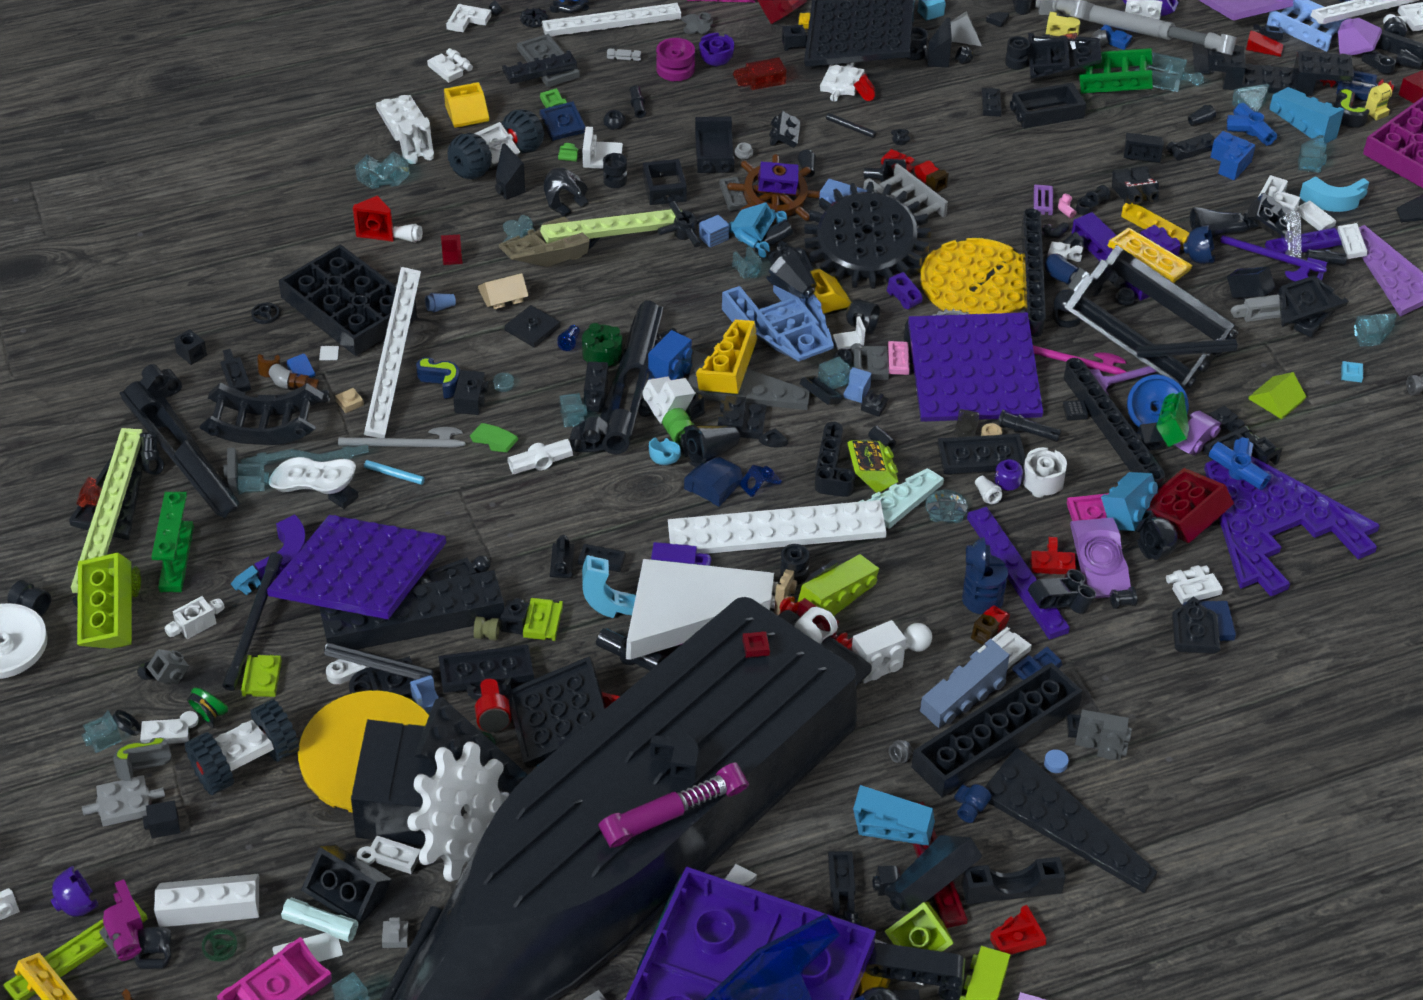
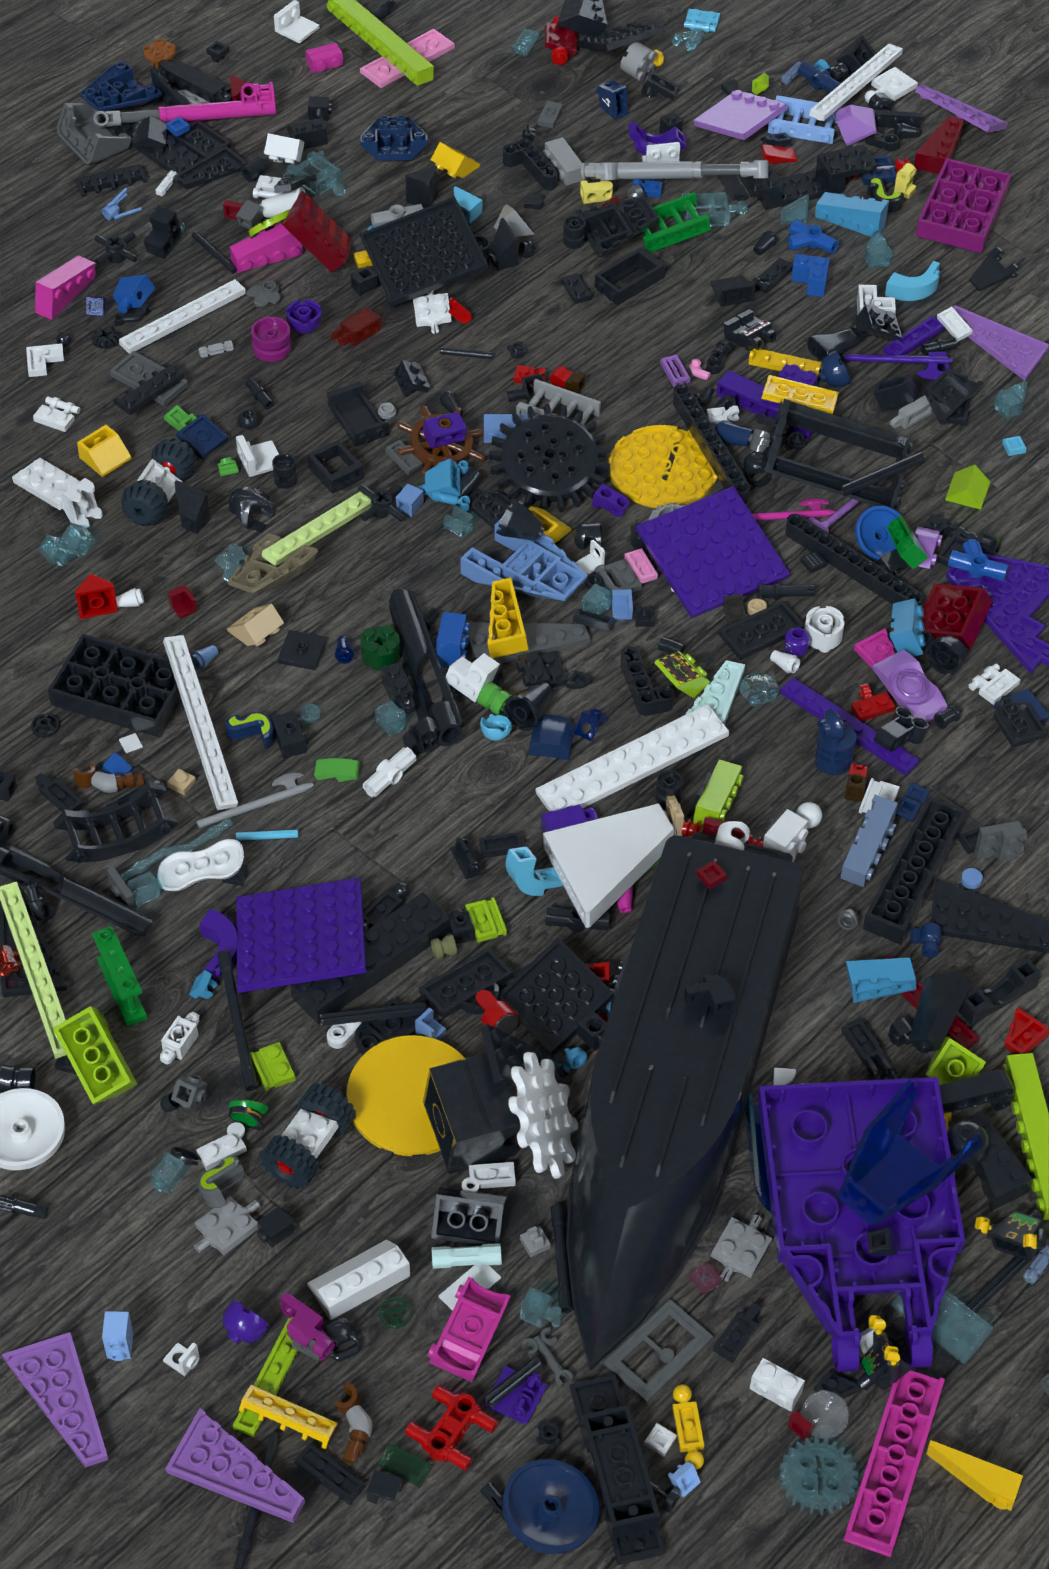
camera: 25 degrees left, 5 degrees up
magenta piece [598,762,749,848] -> none
clear plate [1284,211,1301,265] -> none
white plate [1297,201,1336,231] -> none

